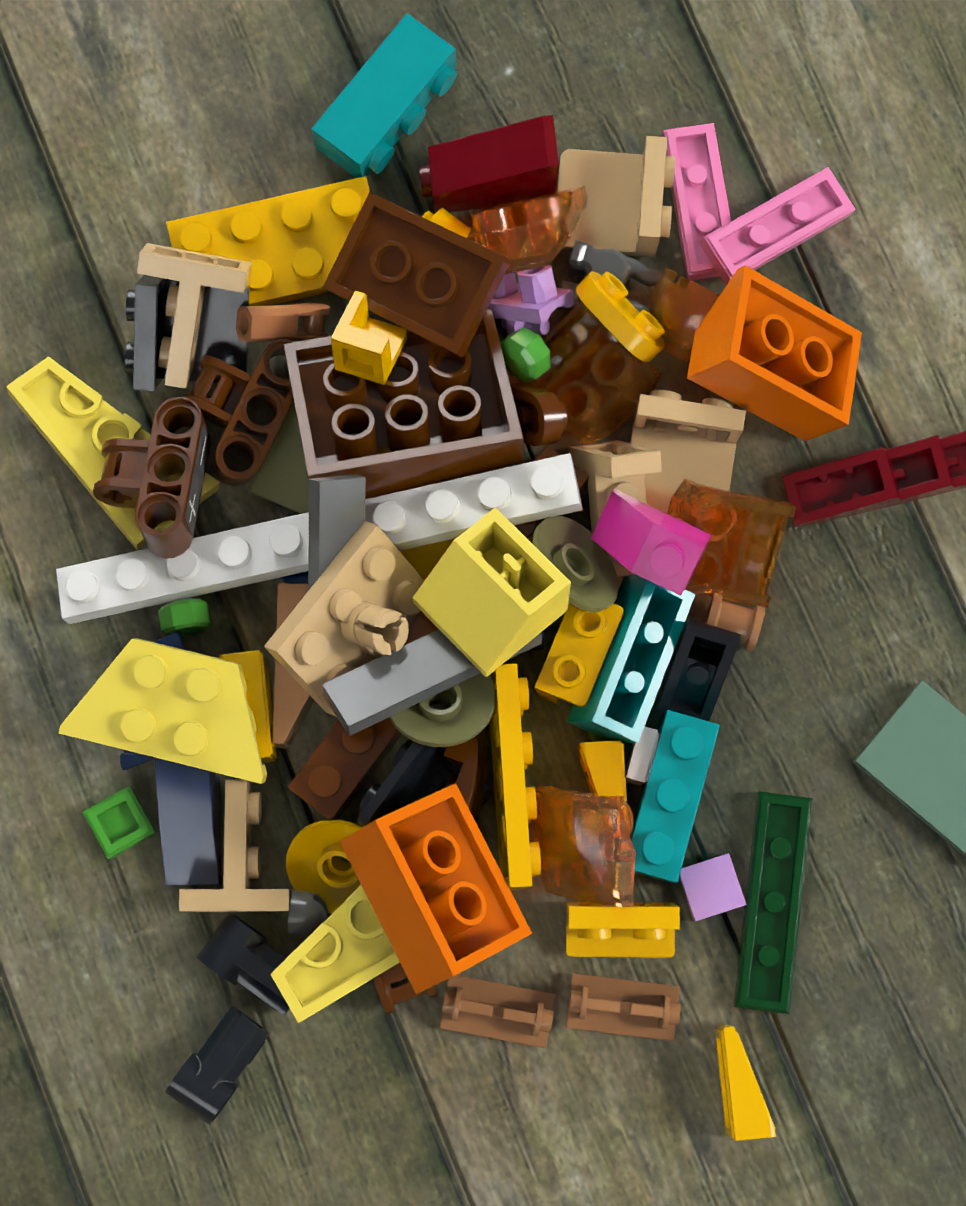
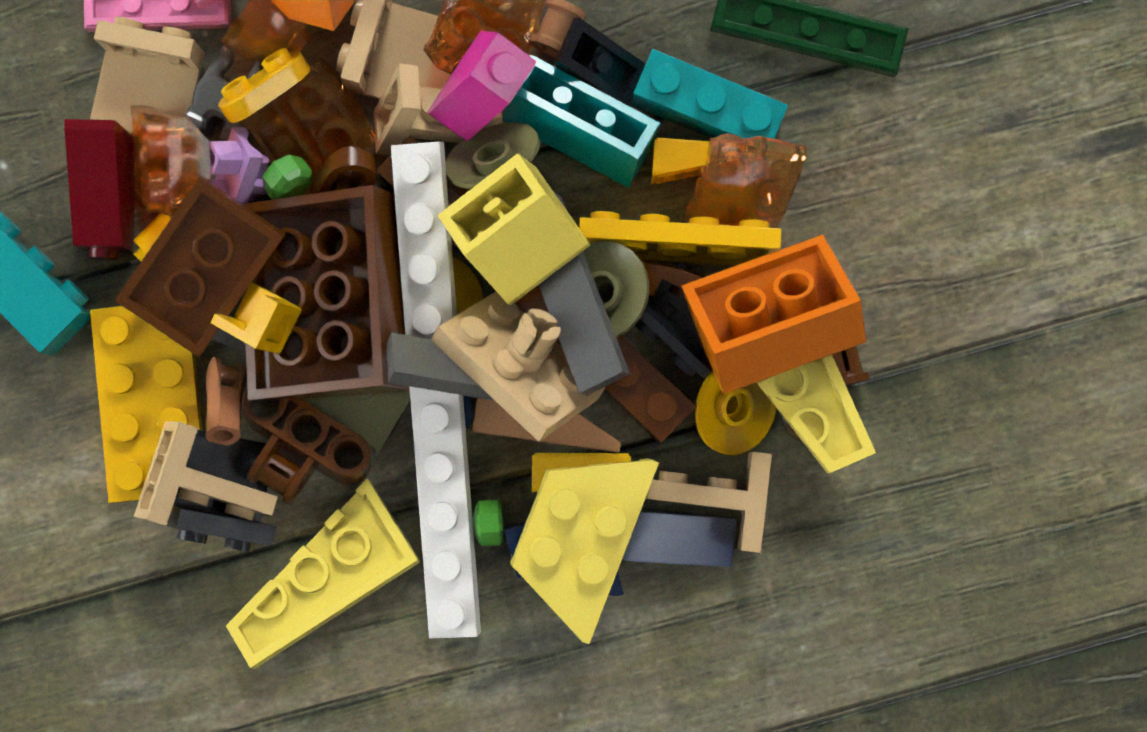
camera: 80 degrees left, 5 degrees up
bright green tile [82,786,157,860] -> none
reddish brown beam [93,397,211,559] -> none
black piece [165,1006,270,1125] -> none
black piece [197,912,290,1016] -> none
dark grey hinge [288,890,328,935] -> none
medium nougat hinge [439,975,556,1048] -> none
yellow bracket [534,603,624,707] -> none
yellow bracket [566,901,680,958] -> none
medium nougat hinge [566,973,681,1041] -> none
white tile [625,726,660,786] -> none
lavender tile [679,853,747,922] -> none
yellow slope [714,1025,776,1141] -> none

